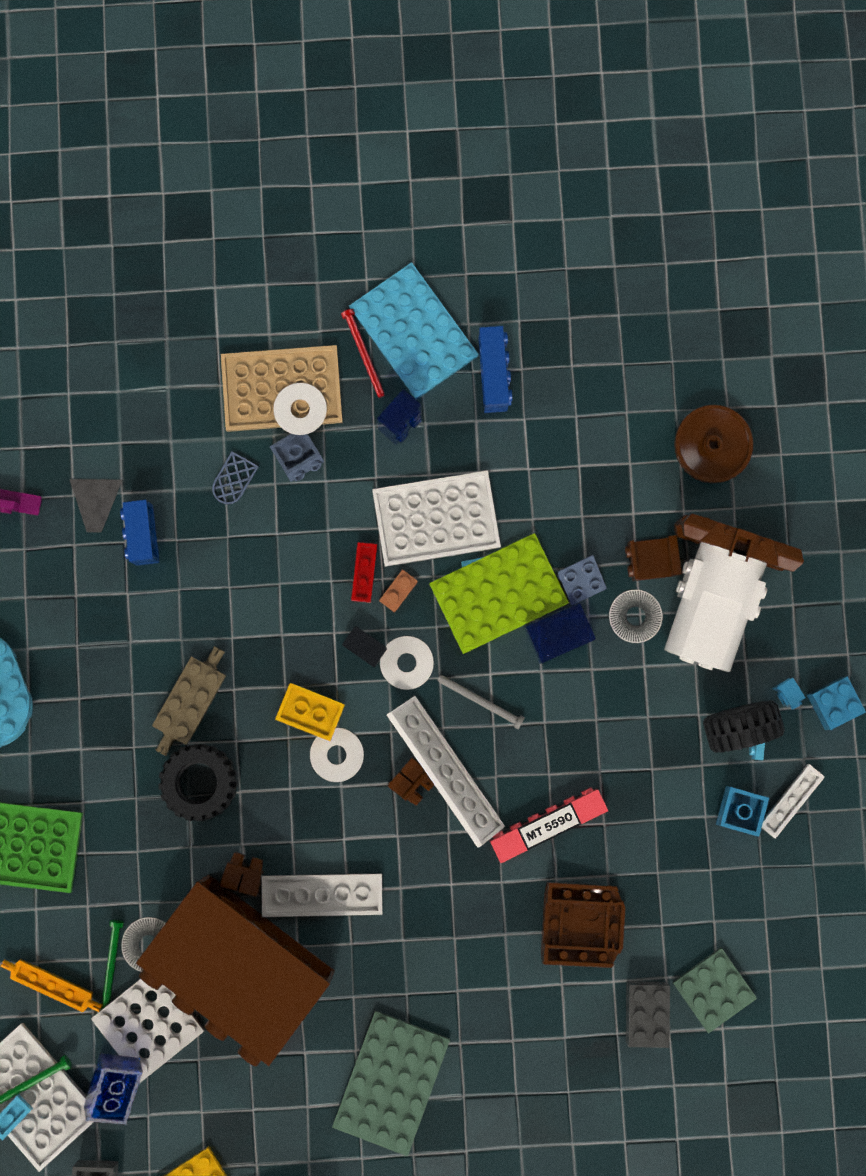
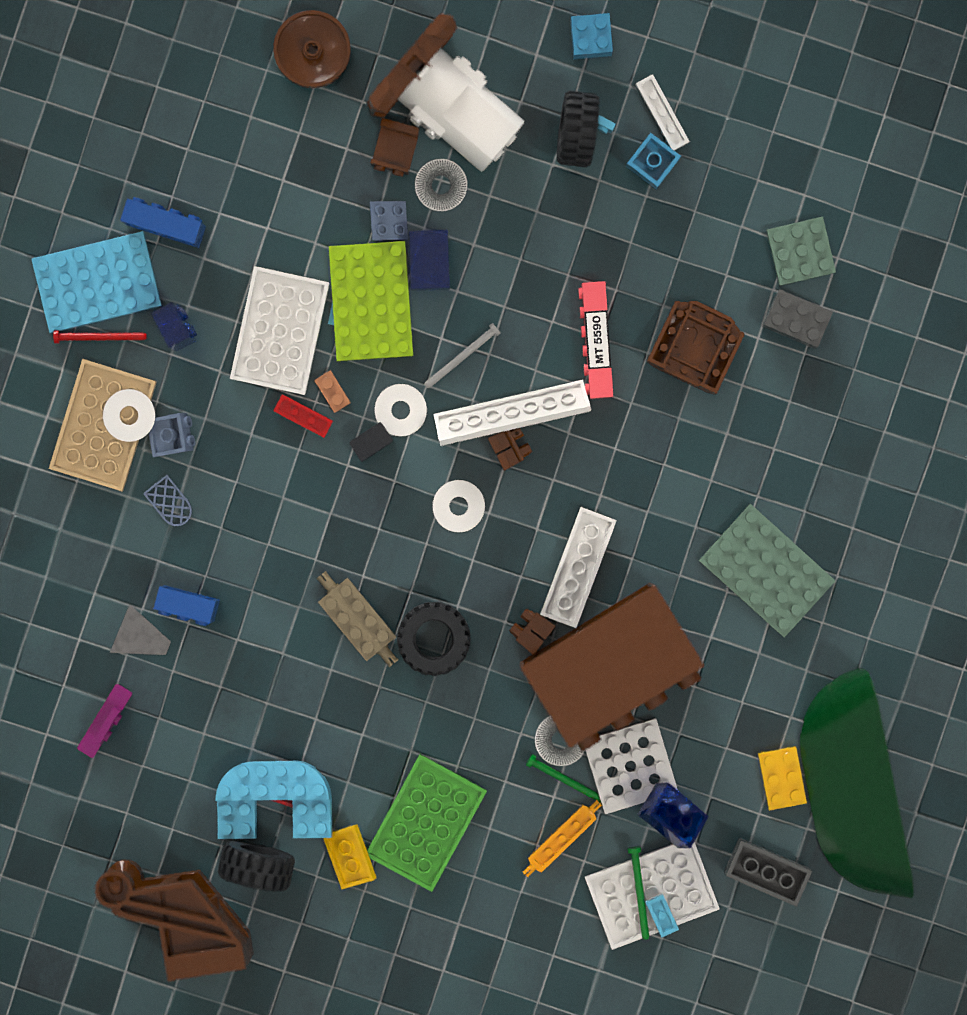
camera: 65 degrees left, 5 degrees up
yellow plate [275,683,345,742] -> none
dark azure window [772,678,805,710] -> none

